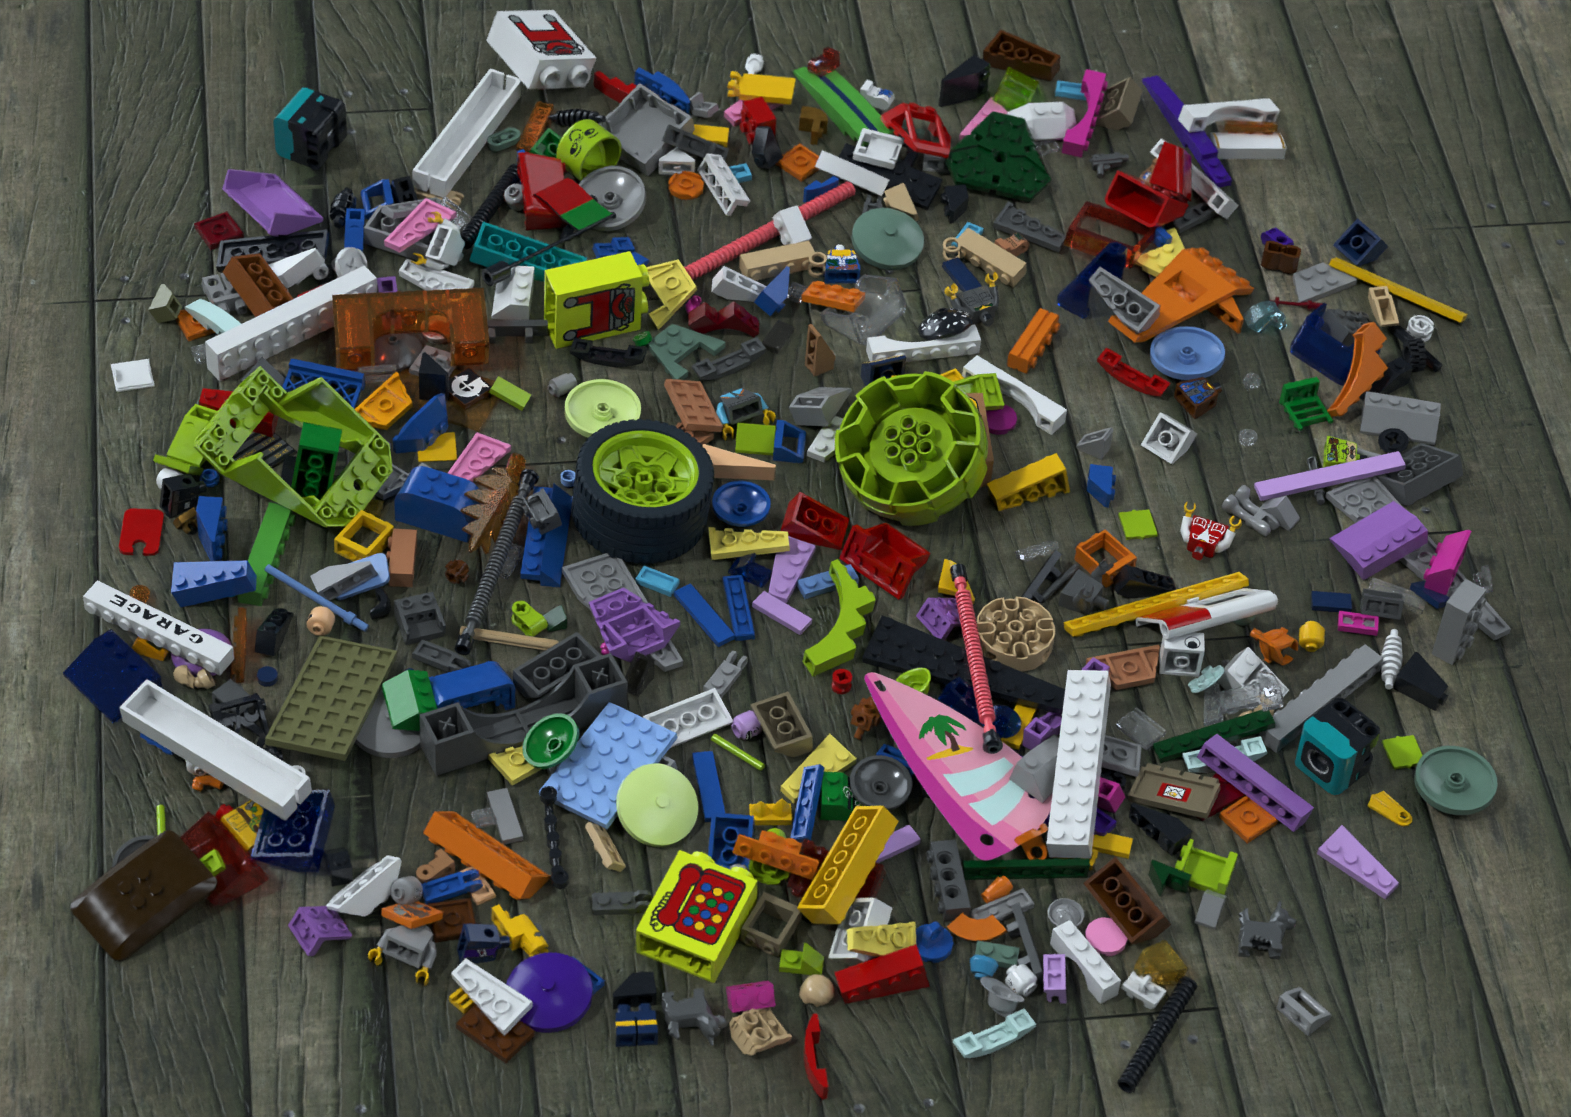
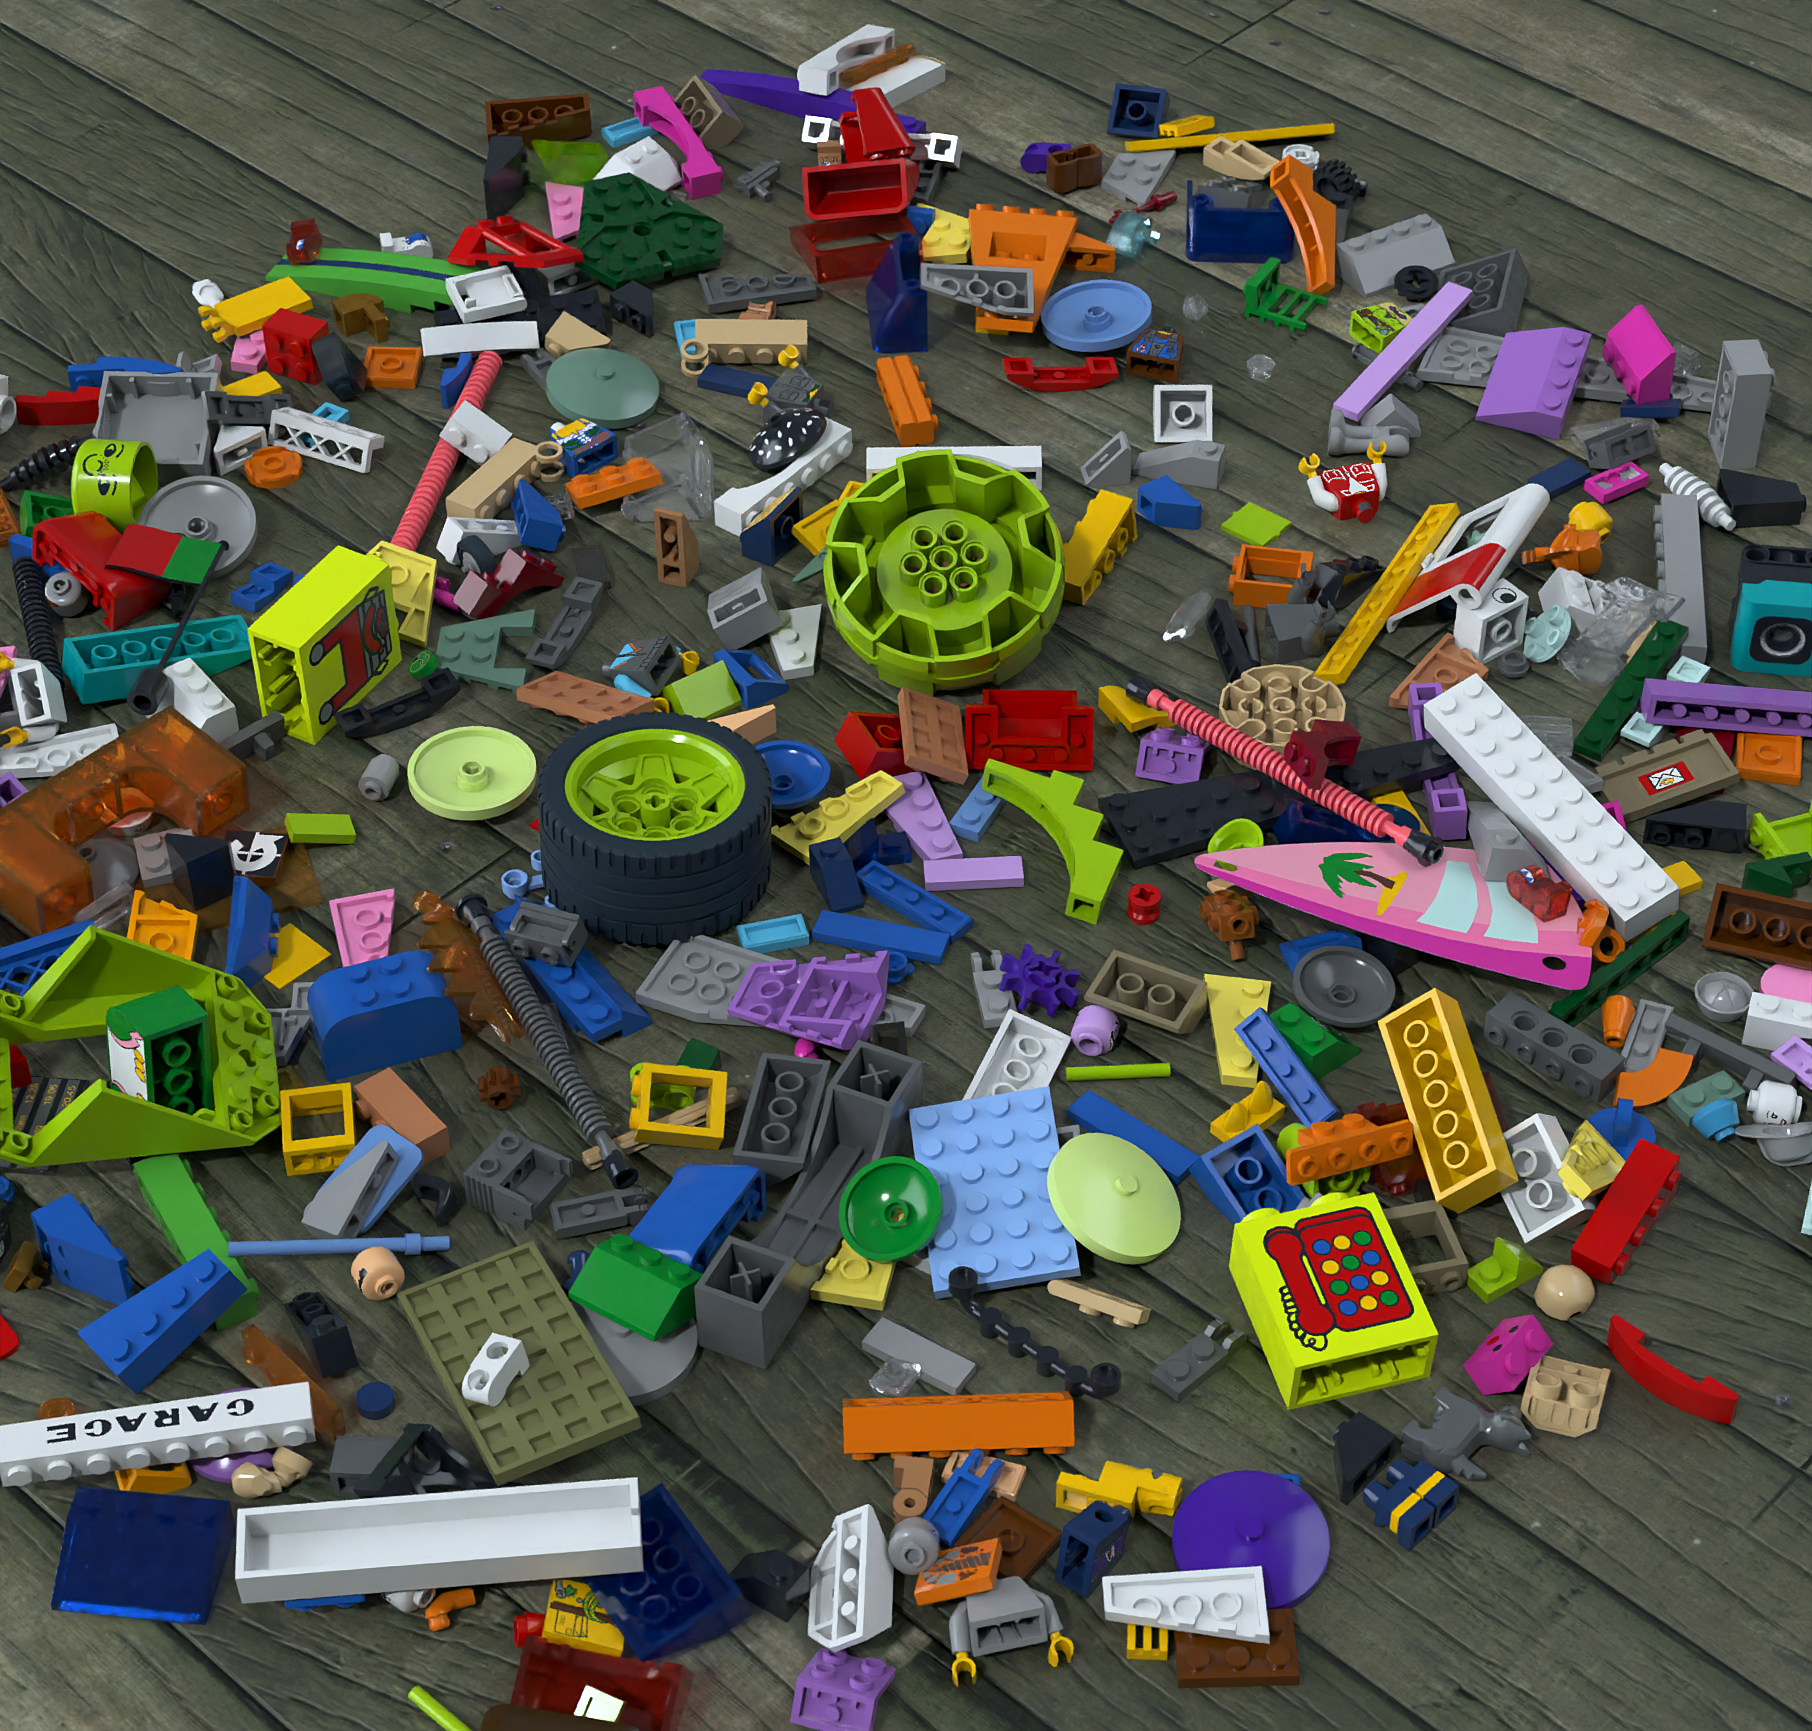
camera: 35 degrees left, 5 degrees down
none -> black wheel [457,535,497,575]
none -> white leg [462,1333,530,1407]
none -> yellow window [629,1063,727,1150]
none -> dark blue slope [809,837,864,913]
none -> blue plate [887,952,914,985]
none -> nougat plate [898,686,969,785]
none -> dark purple gear [999,944,1080,1017]
none -> light grey slope [1132,440,1226,490]
none -> yellow tile [1159,115,1215,137]
none -> dark red arch [1284,719,1362,790]
none -> dark grey plate [1498,650,1529,678]
none -> clear red leg [1506,865,1573,923]

